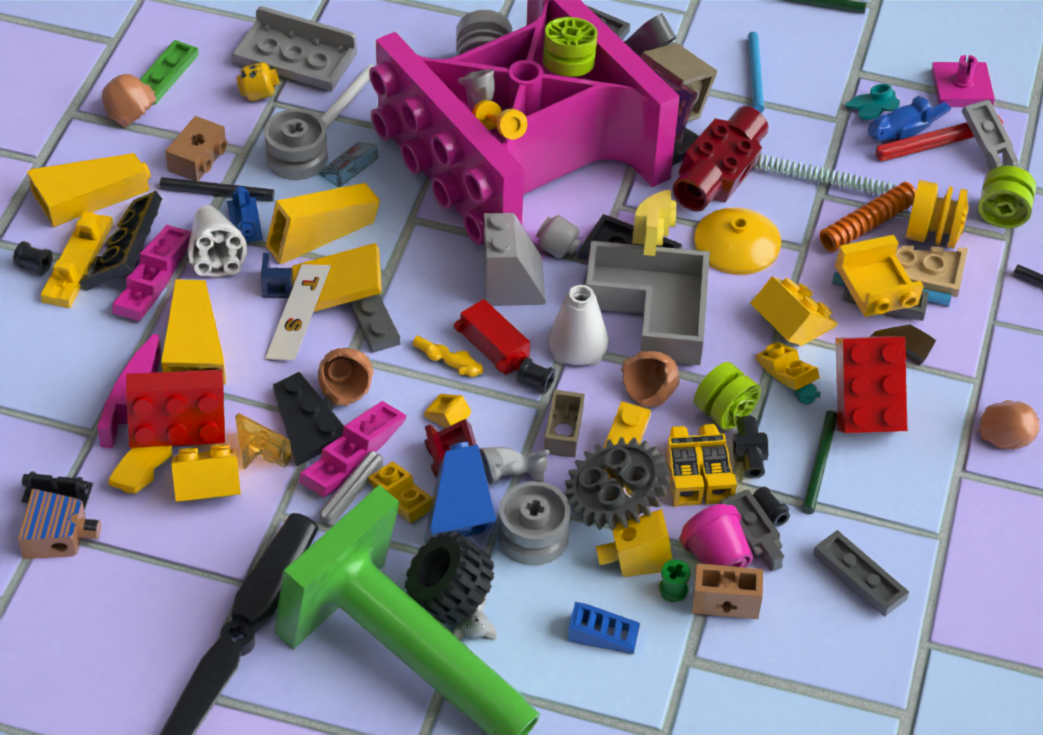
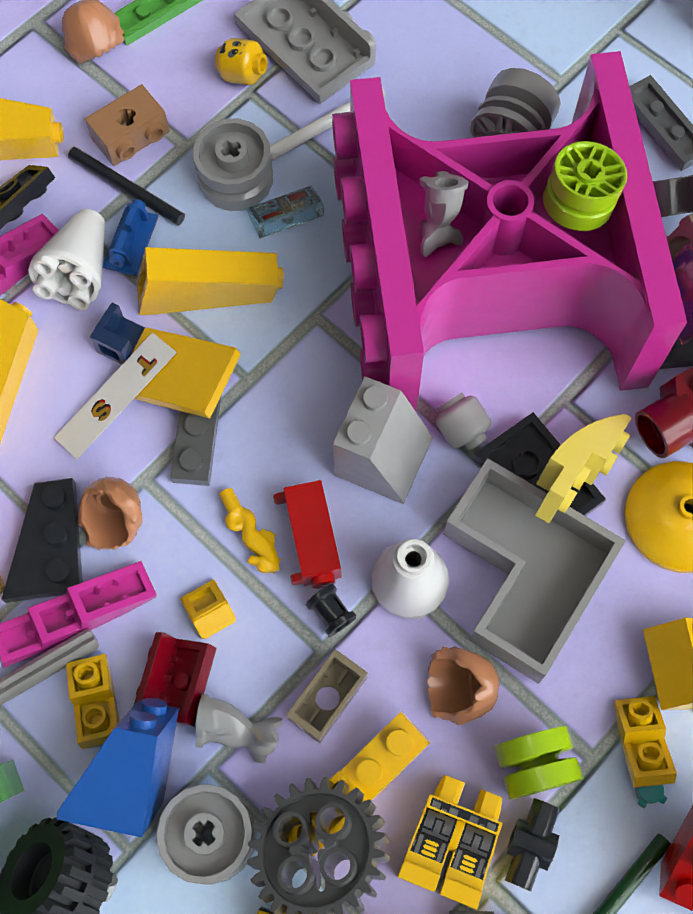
camera: 30 degrees right, 20 degrees up
yellow wheel [472,100,527,140] -> none

